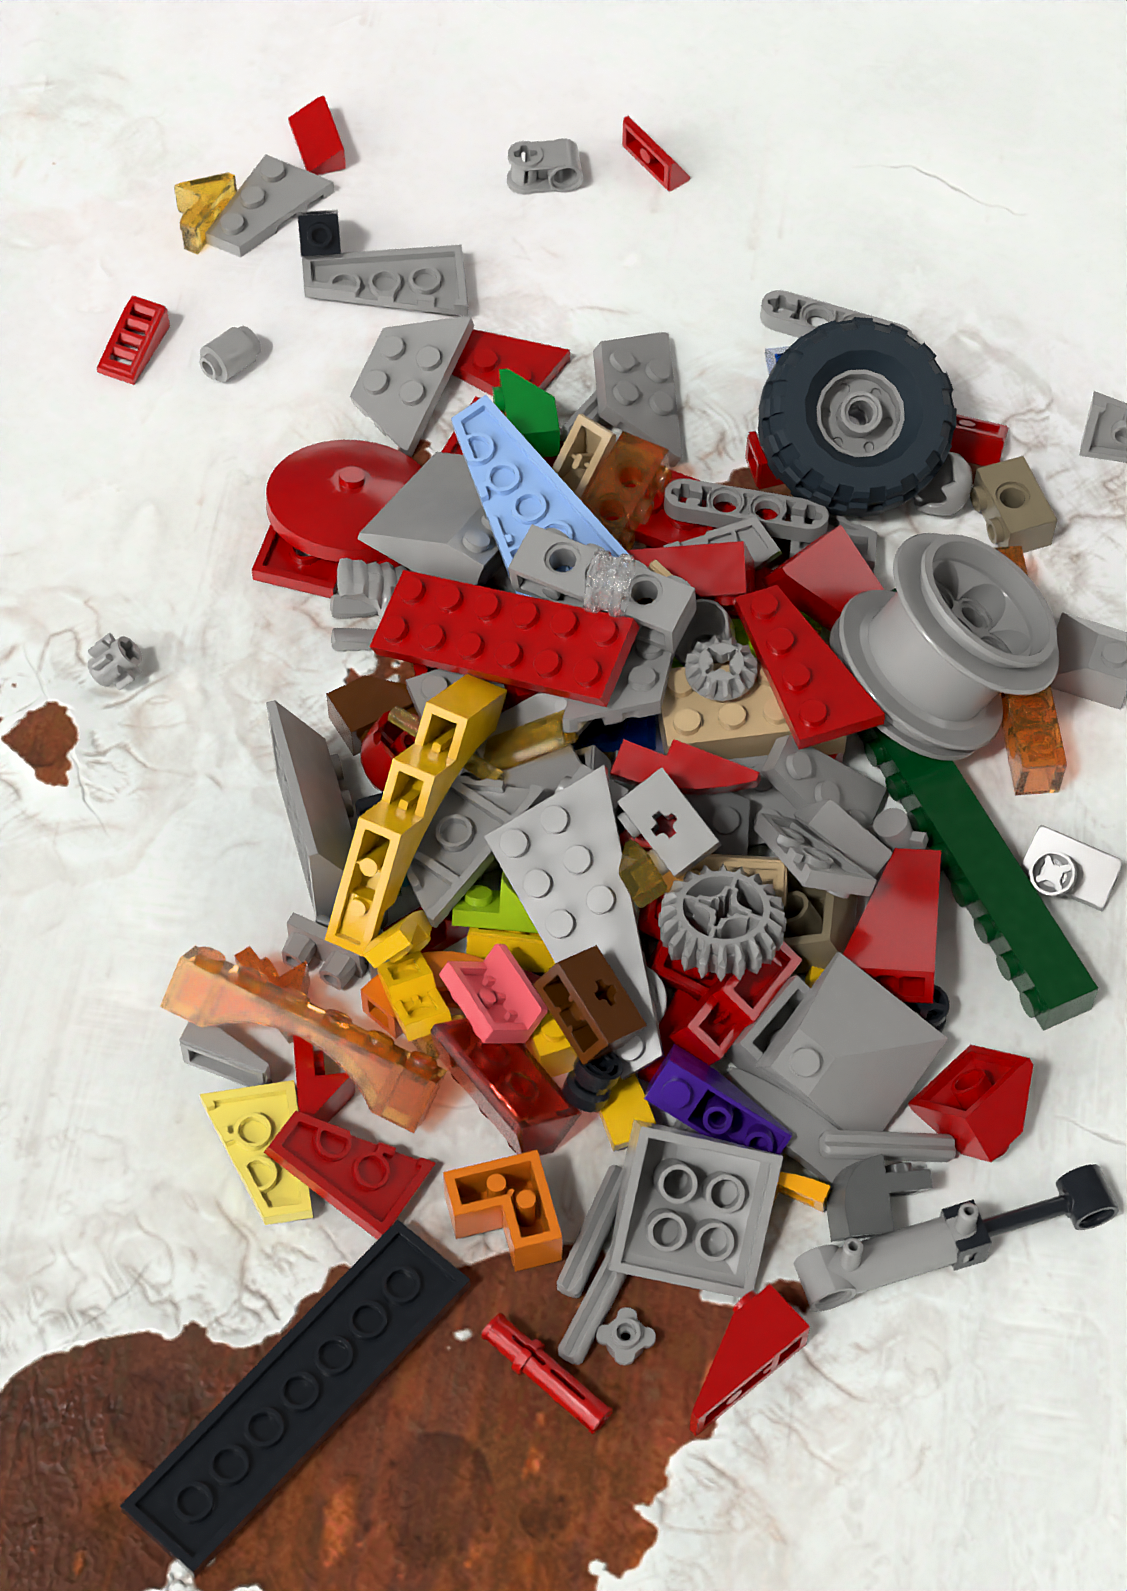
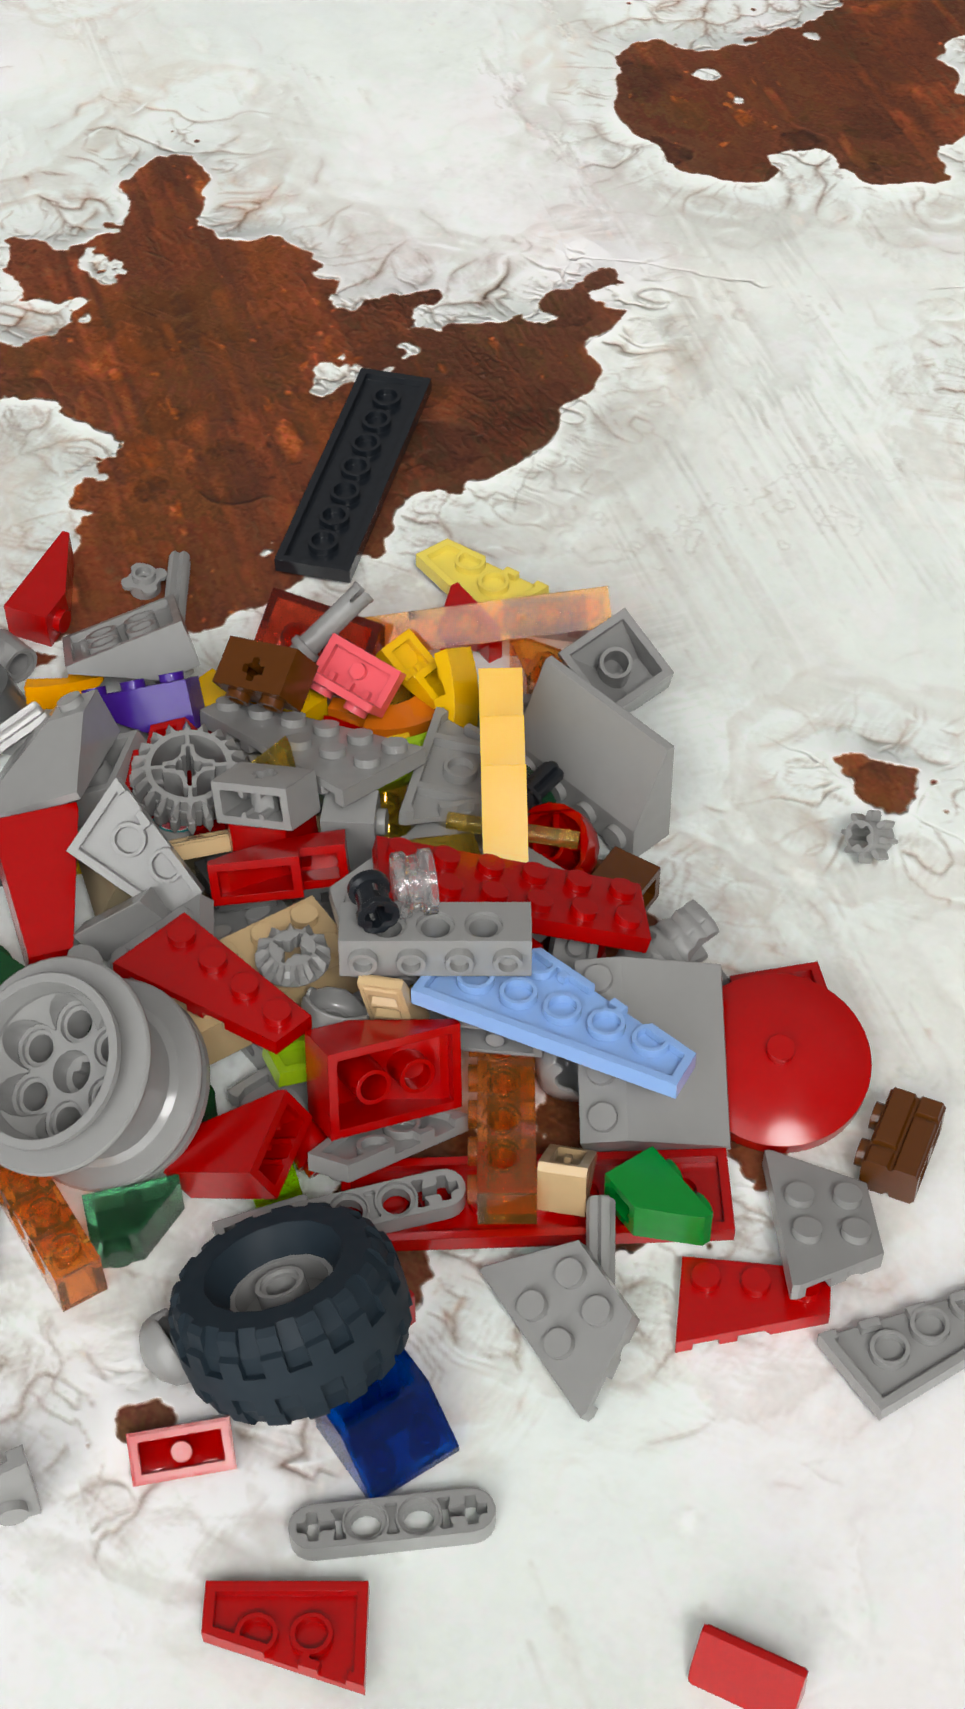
camera: 155 degrees right, 10 degrees down
red wing [263,1111,436,1240] -> none
orange brick [443,1150,562,1272] -> none
red pin [481,1313,613,1435] -> none
light grey piece [506,138,583,194] -> none
light grey axle [557,1165,623,1298] -> none
dark tan brick [970,456,1057,557] -> none
none -> red wing [201,1581,370,1695]
none -> light grey pin [290,581,374,662]
none -> black bush [347,869,400,934]
none -> light grey slope [558,608,674,712]
none -> reddish brown brick [853,1087,946,1204]

